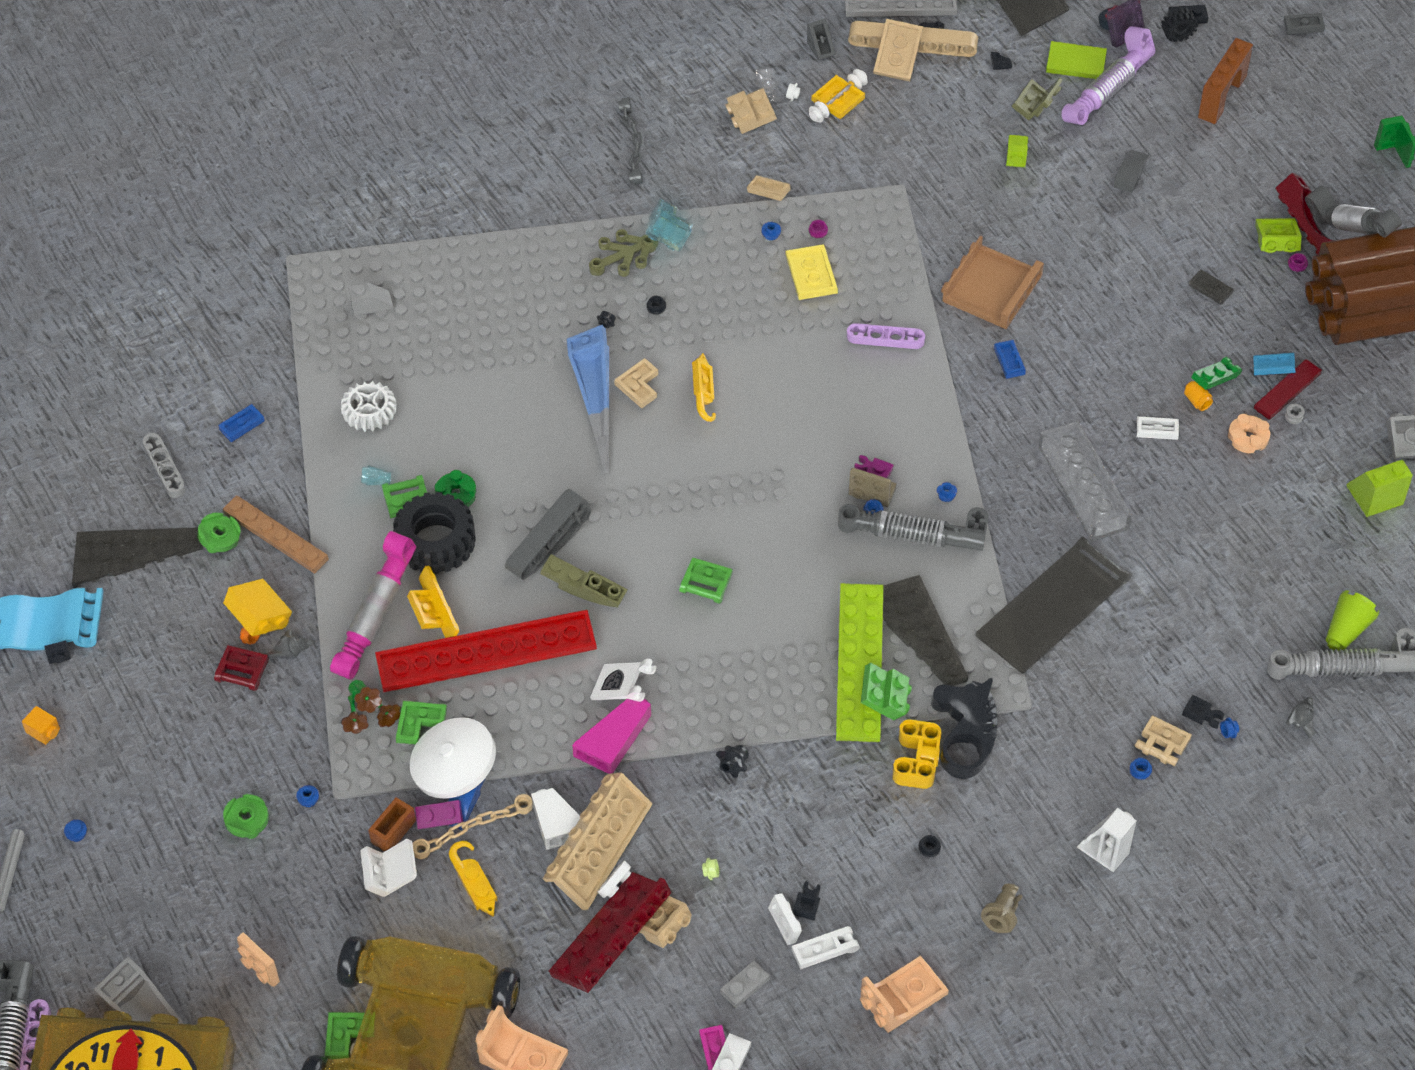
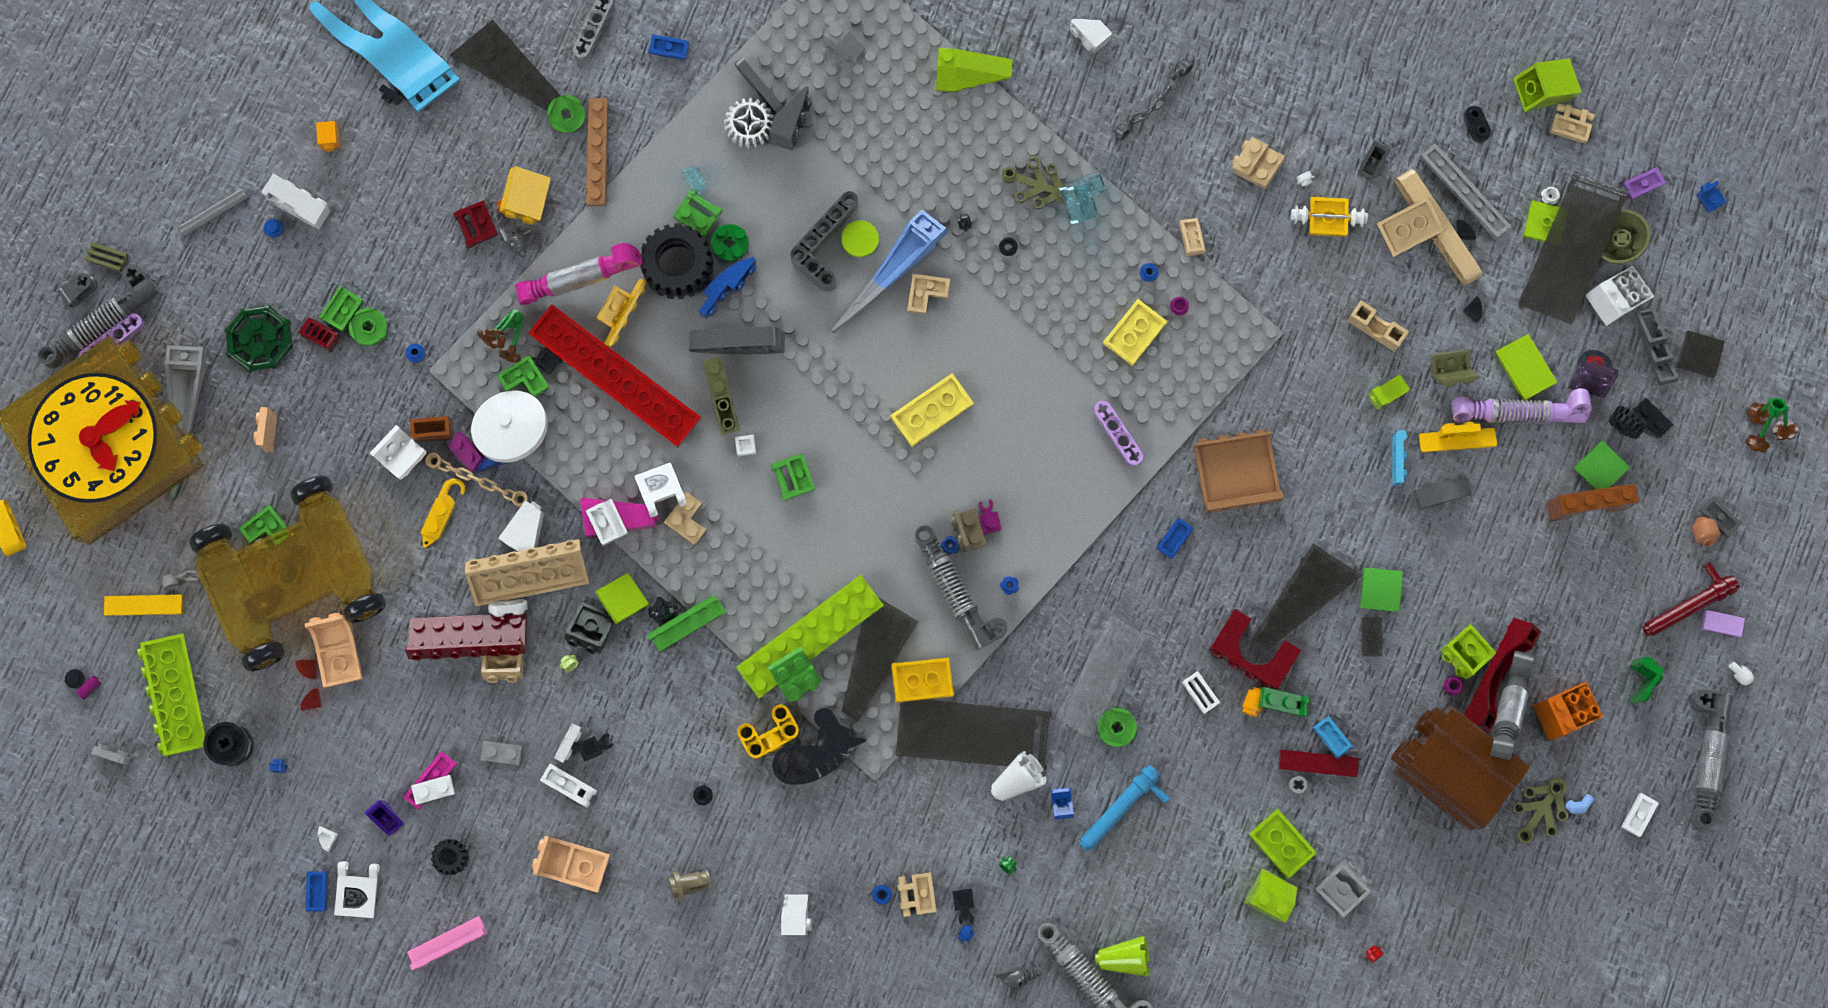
camera: 50 degrees right, 25 degrees up
yellow plate [692,353,716,422] -> none
light nougat plate [1228,414,1270,453] -> none
none -> dark green plate [224,304,294,373]
none -> white wedge [261,173,330,230]
none -> dark red slope [299,317,341,352]
none -> bright green plate [319,286,364,333]
none -> black tile [534,348,561,375]
none -> pearl dark grey plate [565,601,615,654]
none -> white plate [586,499,628,546]
none -> lime tile [595,573,649,625]
none -> bright green fence [647,595,726,652]
none -> tan plate [664,492,707,546]
none -> blue slope [699,257,757,319]
none -> dark grey beam [734,57,783,115]
none -> white tile [735,434,756,457]
none -> dark grey slope [769,86,812,151]
none -> dark grey beam [790,191,858,291]
none -> lime tile [842,220,879,258]
none -> light yellow tile [890,373,974,447]
none -> yellow tile [891,657,954,703]
none -> lime wedge [936,48,1013,92]
none -> white cone [991,751,1046,801]
none -> green plate [999,856,1017,874]
none -> blue bracket [1051,787,1074,820]
none -> white slope [1070,19,1112,54]
none -> dark azure cylinder [1079,765,1169,851]
none -> bright green plate [1097,708,1137,747]
none -> dark red arch [1209,608,1302,690]
none -> lime tile [1248,808,1317,879]
none -> clear smoke wing [1251,544,1362,651]
none -> tan arch [1347,300,1409,352]
none -> bright green slope [1360,567,1402,612]
none -> medium azure plate [1392,430,1407,486]
none -> yellow bracket [1419,422,1497,453]
none -> orange slope [1532,681,1603,741]
none -> bright green slope [1574,440,1630,489]
none -> dark red cylinder [1642,562,1740,637]
none -> nougat head [1692,517,1721,547]
none -> lavender tile [1701,610,1745,638]

